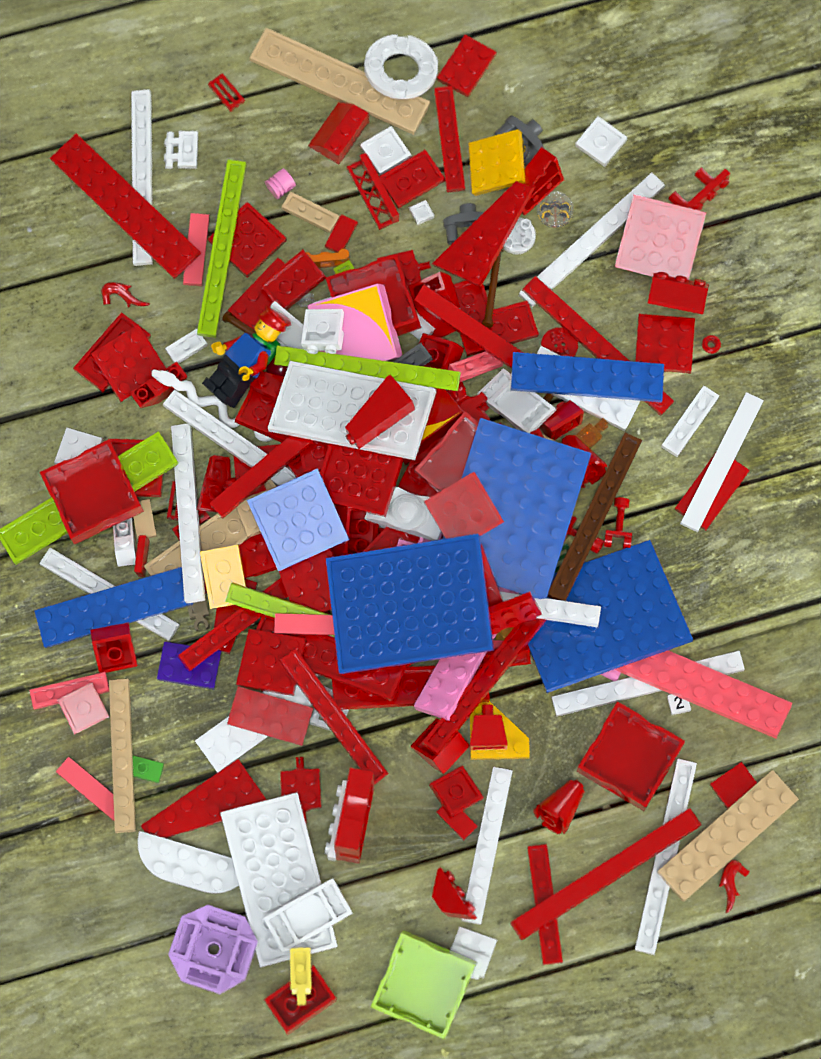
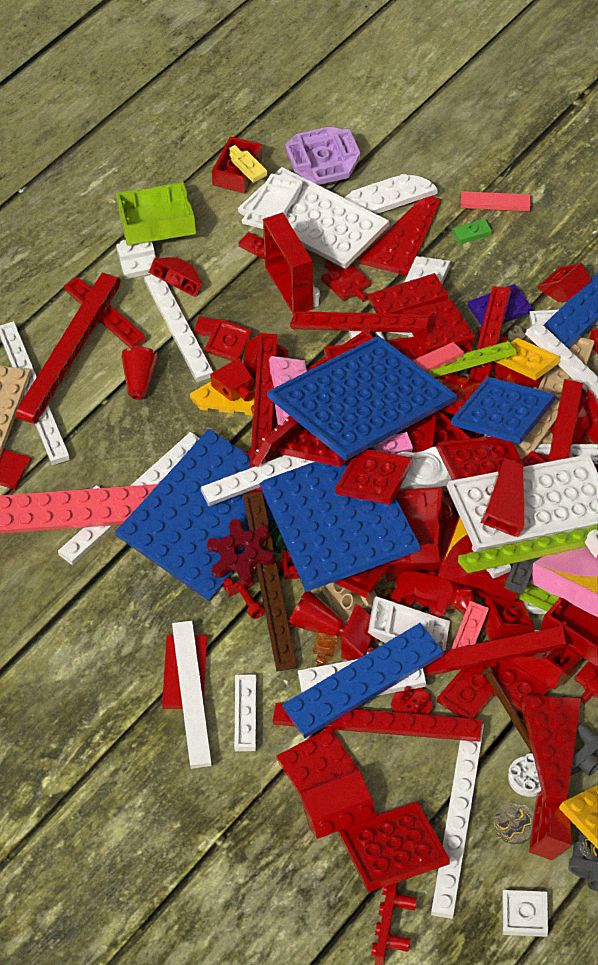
camera: 145 degrees right, 20 degrees down
coral tile [29,672,109,710] -> none
tile [57,682,110,735] -> none
tan plate [109,679,136,833] -> none
red tile [577,701,685,812] -> none
red plate [702,335,721,354] -> none
none -> dark red plate [206,519,276,585]
none -> red plate [238,232,265,260]

